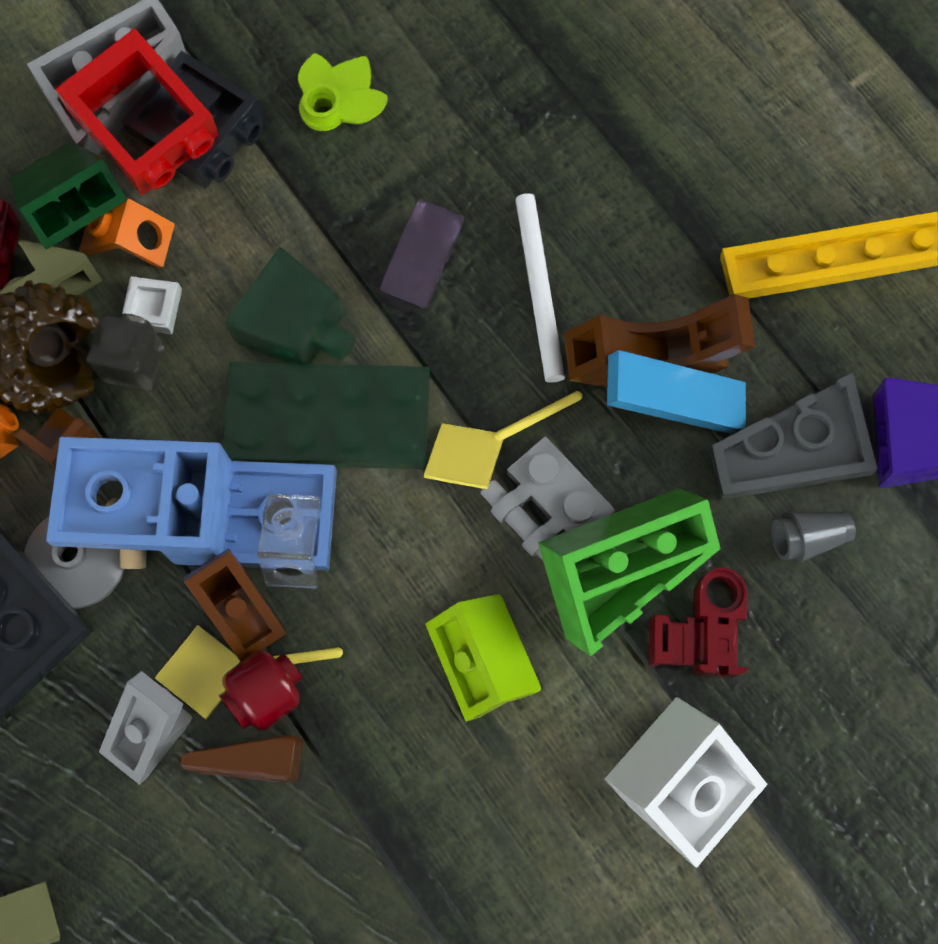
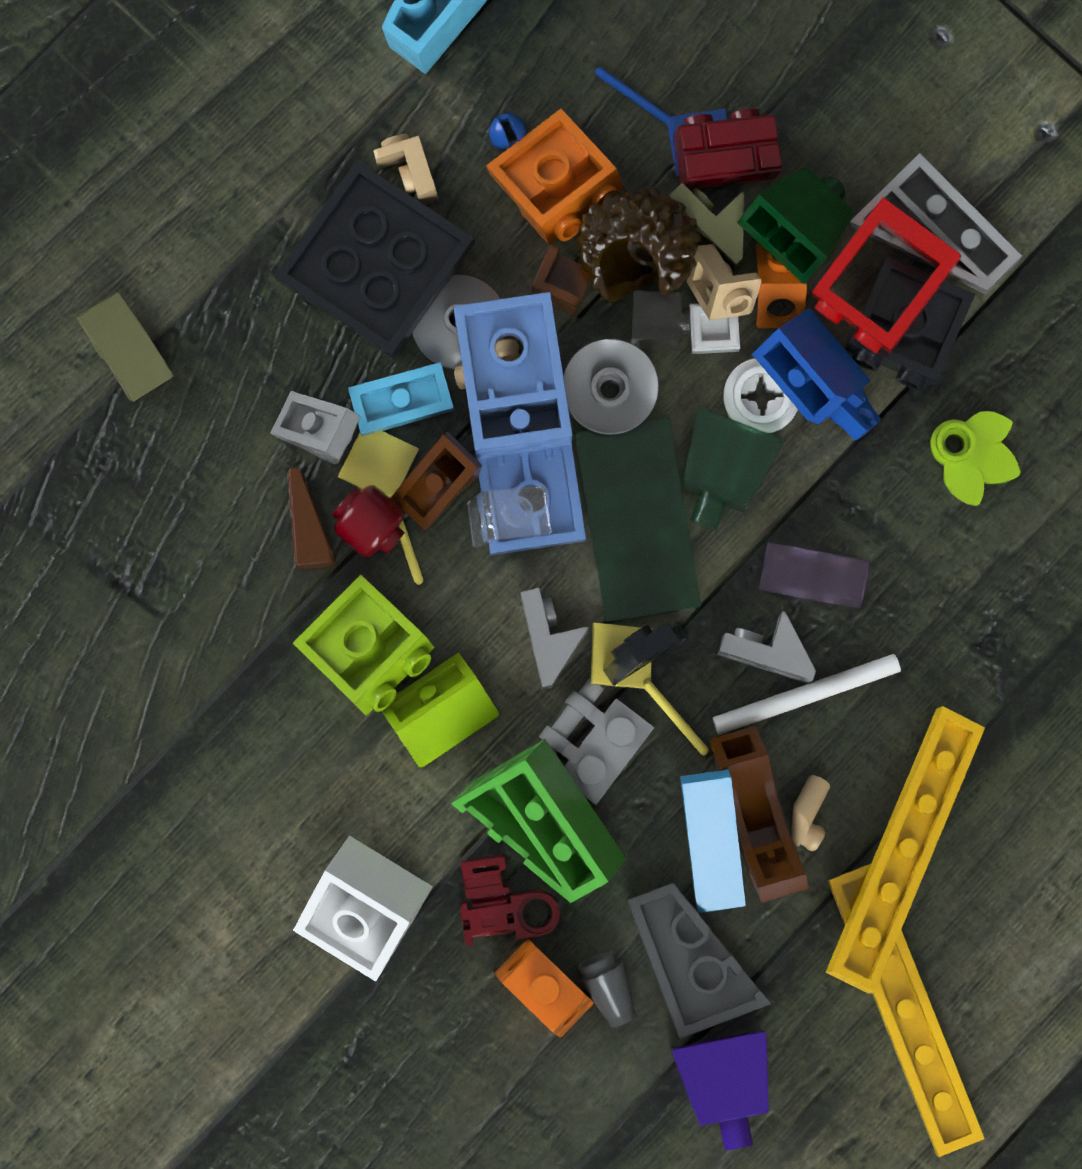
camera: 70 degrees right, 10 degrees up
none -> lime plate [293,575,435,716]
none -> medium azure plate [348,362,454,436]
none -> orange torso [494,938,594,1038]
none -> light grey slope [520,588,589,690]
none -> light grey dish [563,339,659,435]
none -> black wing [603,622,689,686]
none -> tan bracket [686,244,762,320]
none -> light grey slope [717,611,816,684]
none -> white gear [723,358,798,435]
none -> blue hinge [752,308,881,441]
none -> tan arm [791,775,830,851]
none -> yellow plate [825,706,985,994]

